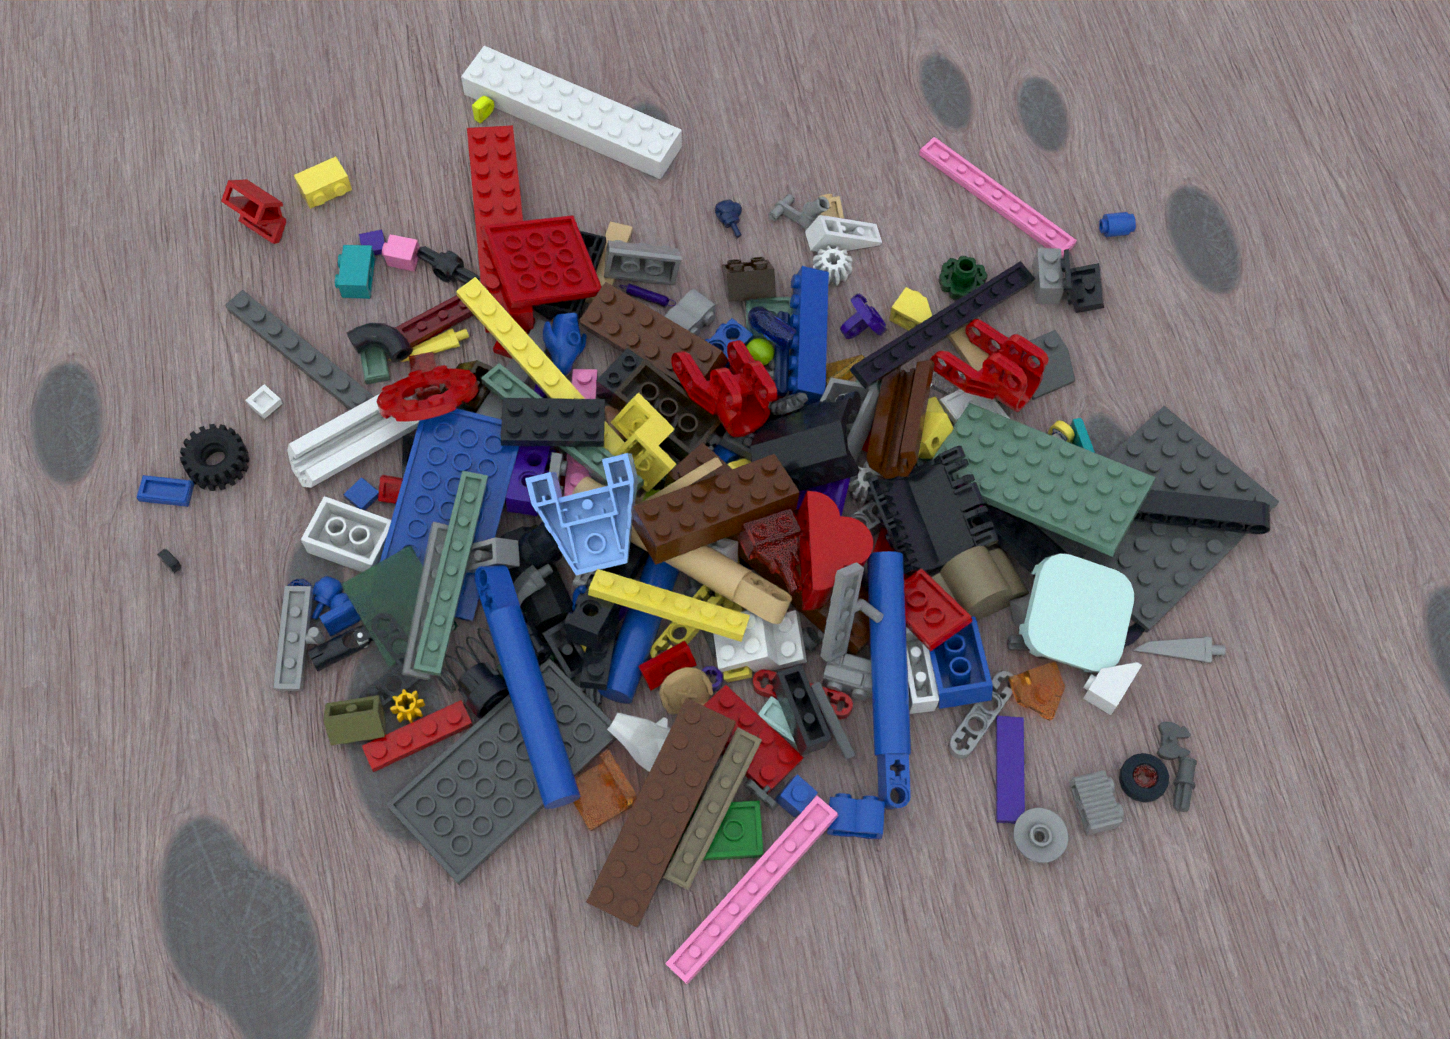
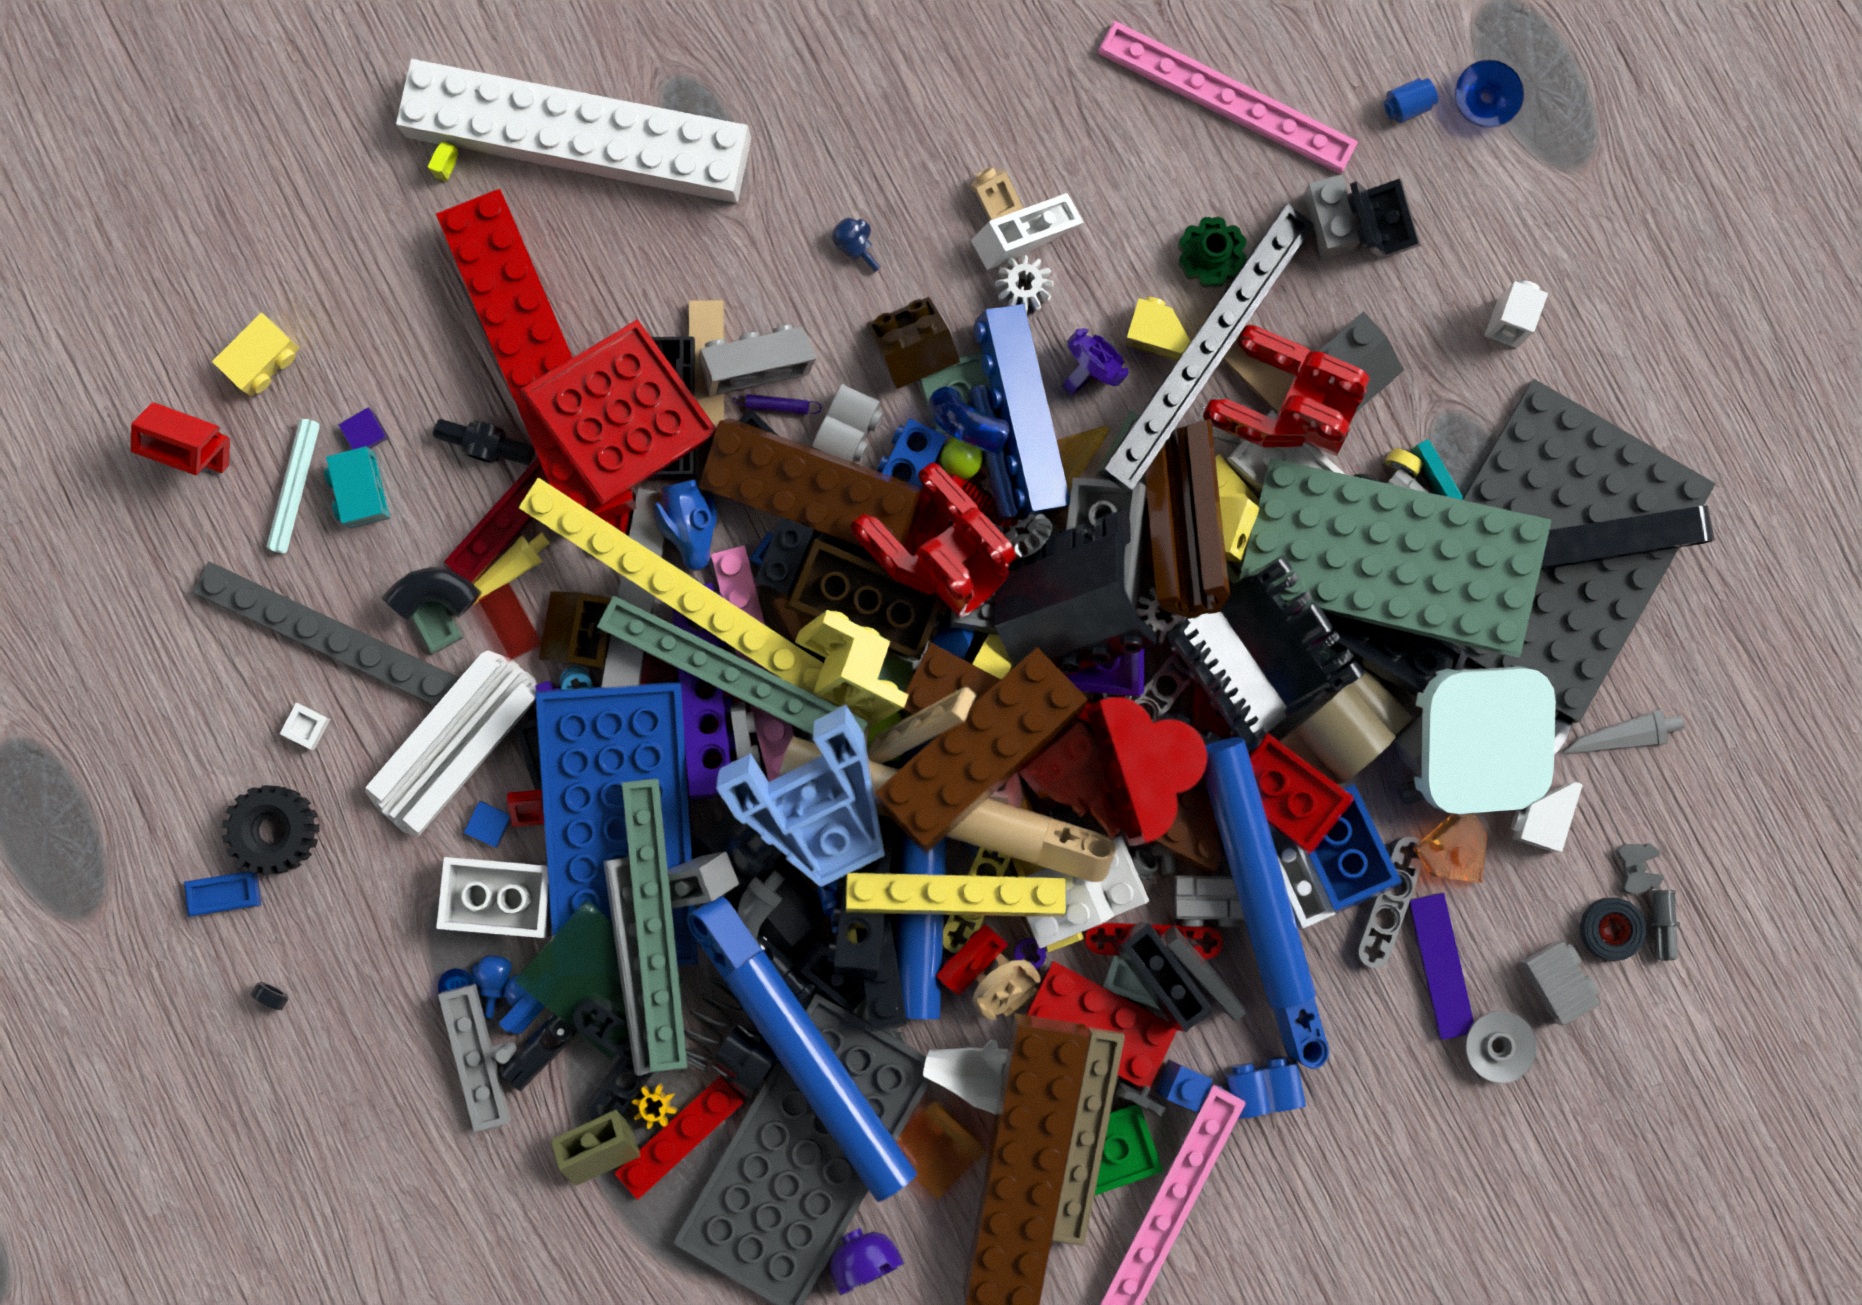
camera: 10 degrees left, 20 degrees up
red plate [377,365,478,422] -> none
bright pink brick [382,234,420,272] -> none
black plate [501,398,605,447] -> none
light grey pin [769,194,830,230] -> none
light grey plate [820,562,884,662] -> none
none -> light aqua axle [267,419,320,553]
none -> dark purple cylinder [831,1228,905,1296]
none -> clear blue dish [1455,60,1524,128]
none -> white brick [1484,281,1548,348]

